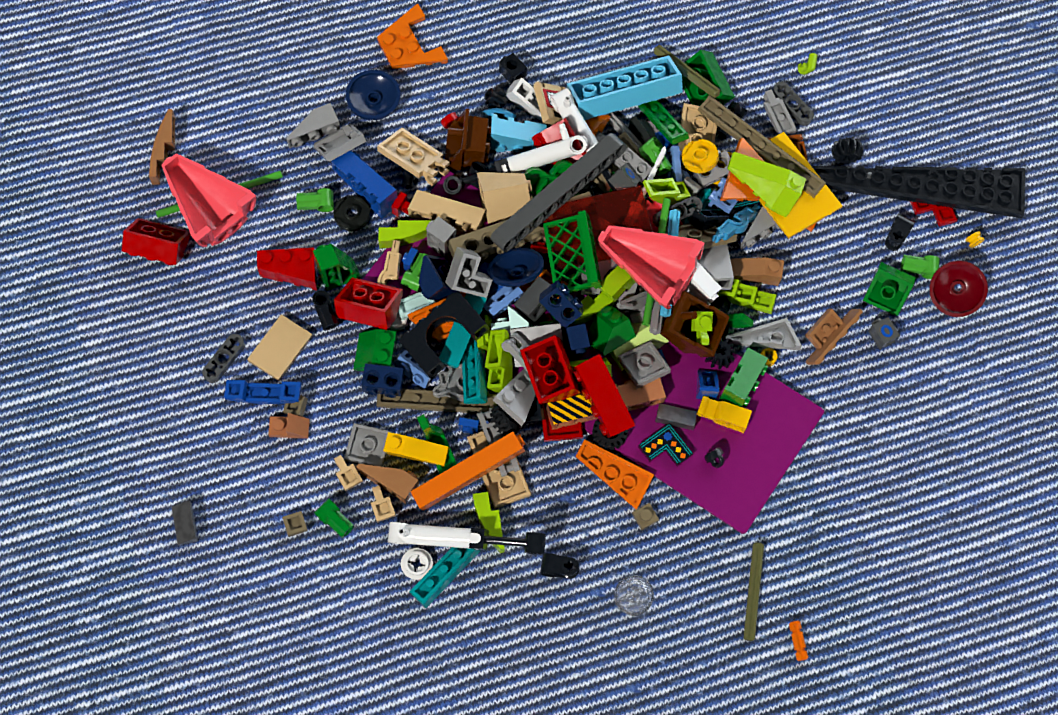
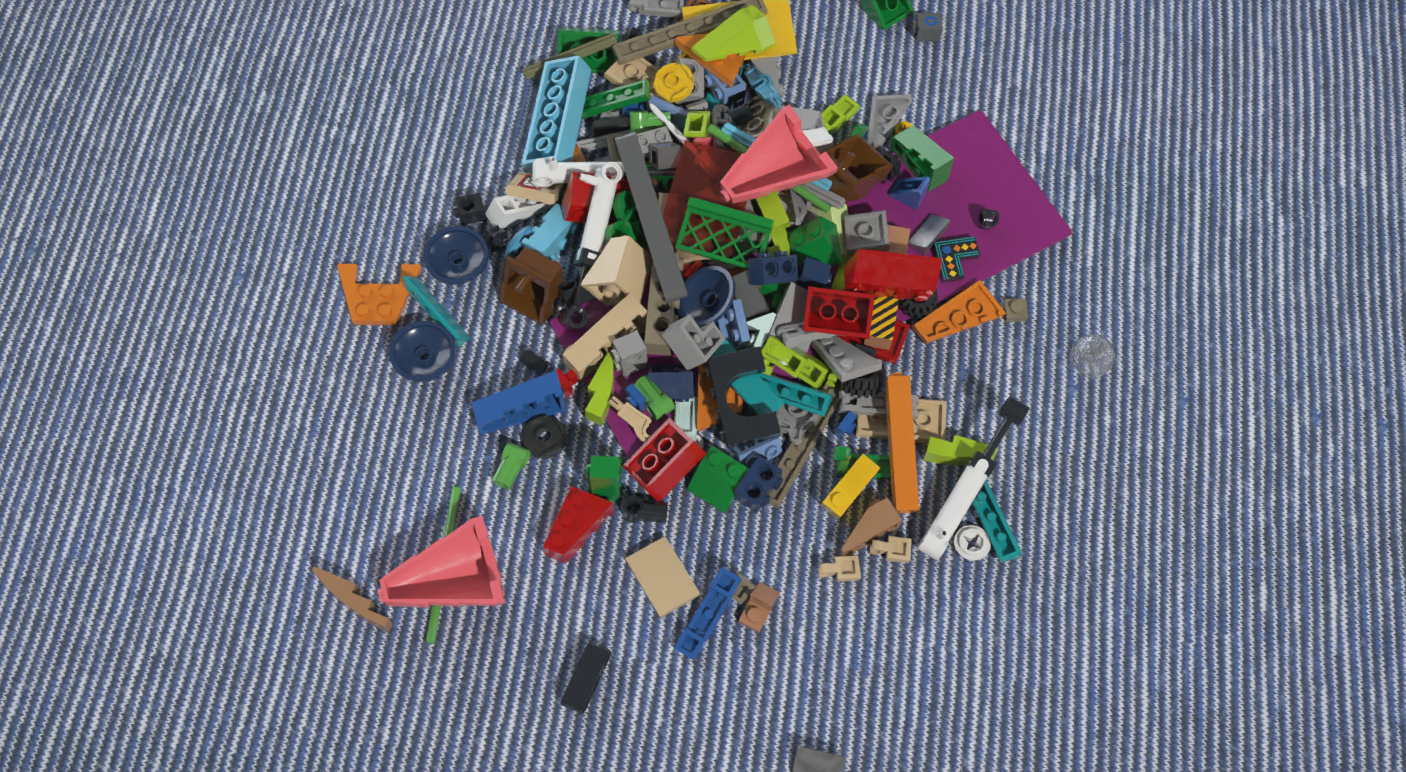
camera: 60 degrees left, 5 degrees down
red slope [122,218,191,265] -> none
dark grey beam [202,334,245,383] -> none
dark tan plate [282,511,308,537] -> none
light grey slope [286,103,340,149] -> none
light grey container [314,123,366,161] -> none
green piece [314,498,354,539] -> none
light grey tile [344,423,392,467] -> none
tan tile [377,128,450,186] -> none
red tile [440,112,459,129] -> none
black piece [540,553,579,579] -> none
lime plate [691,311,713,345] -> none
yellow piece [697,396,752,433] -> none
medium nougat slope [730,258,784,286] -> none
olive axle [743,543,764,641] -> none
orange axle [789,621,808,661] -> none
medium nougat bracket [805,309,863,365] -> none
none -> teal slope [403,275,470,347]
none -> dark blue dish [424,226,489,285]
none -> black beam [561,642,611,715]

